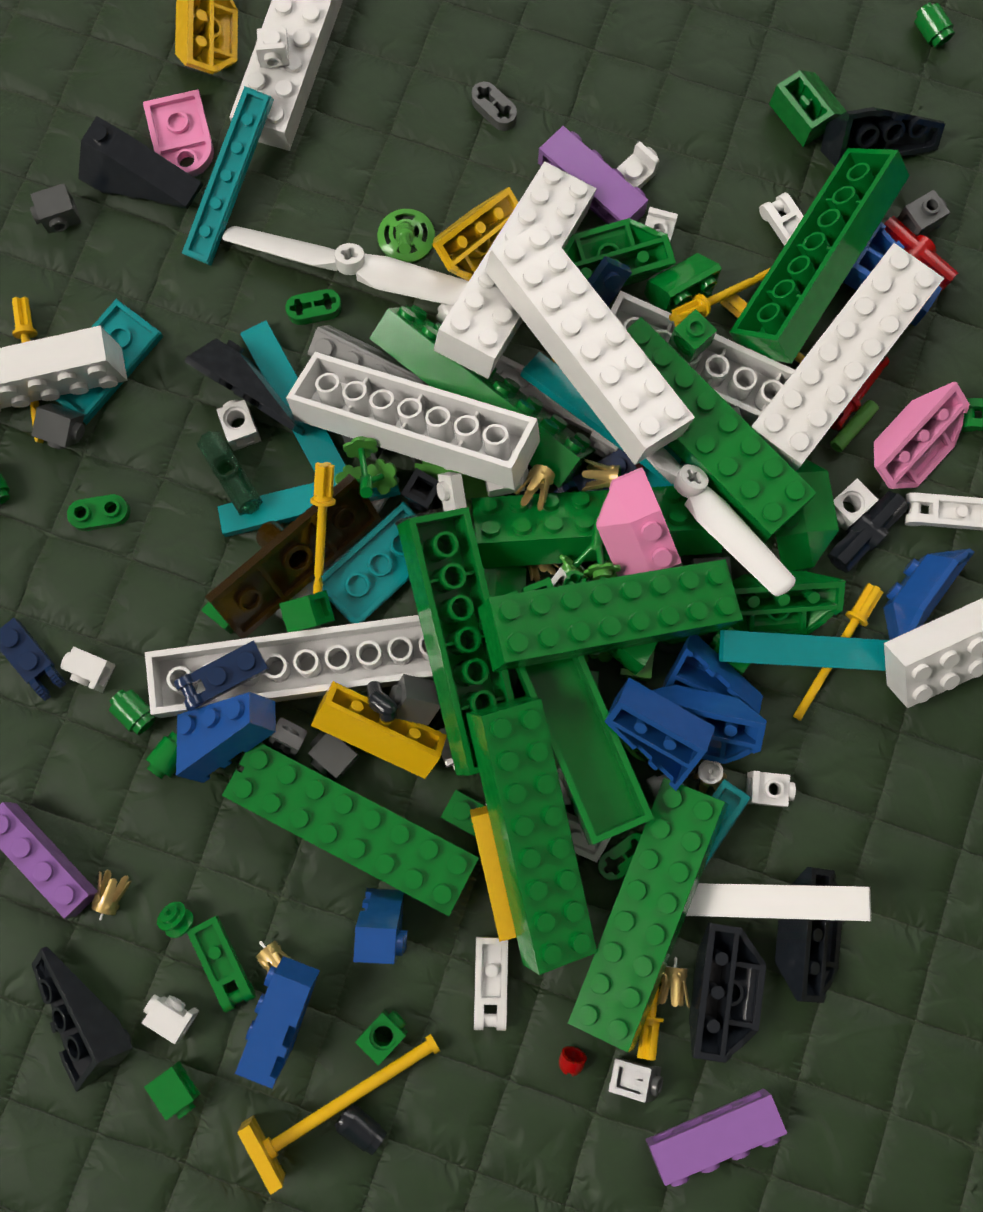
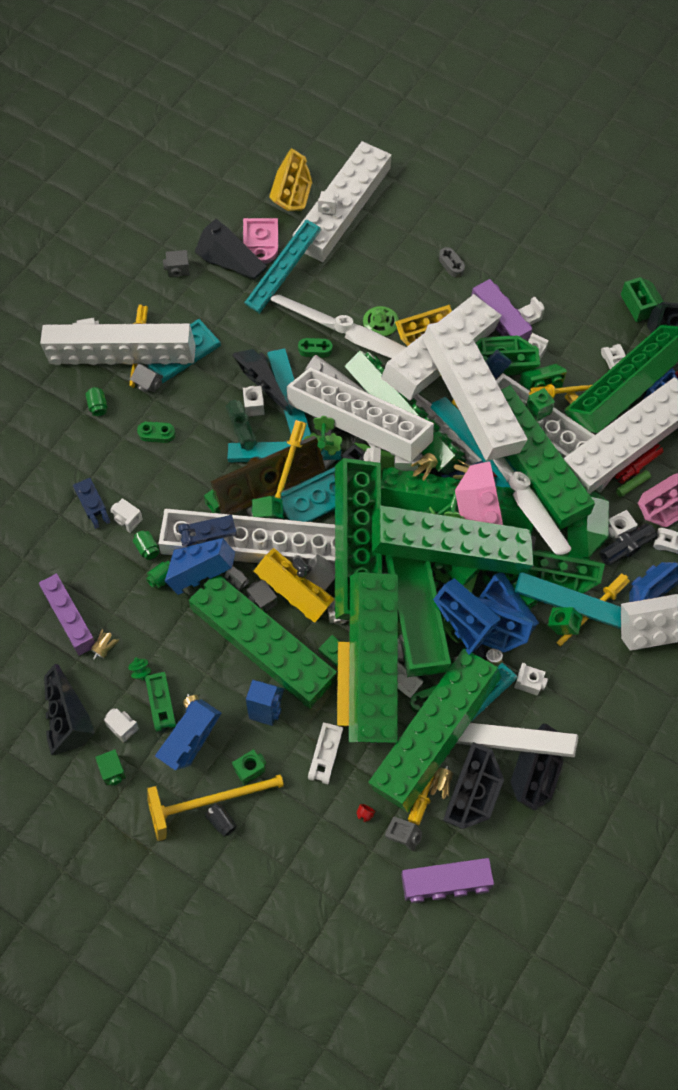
camera: 15 degrees right, 15 degrees down
none -> green brick [548,607,583,635]

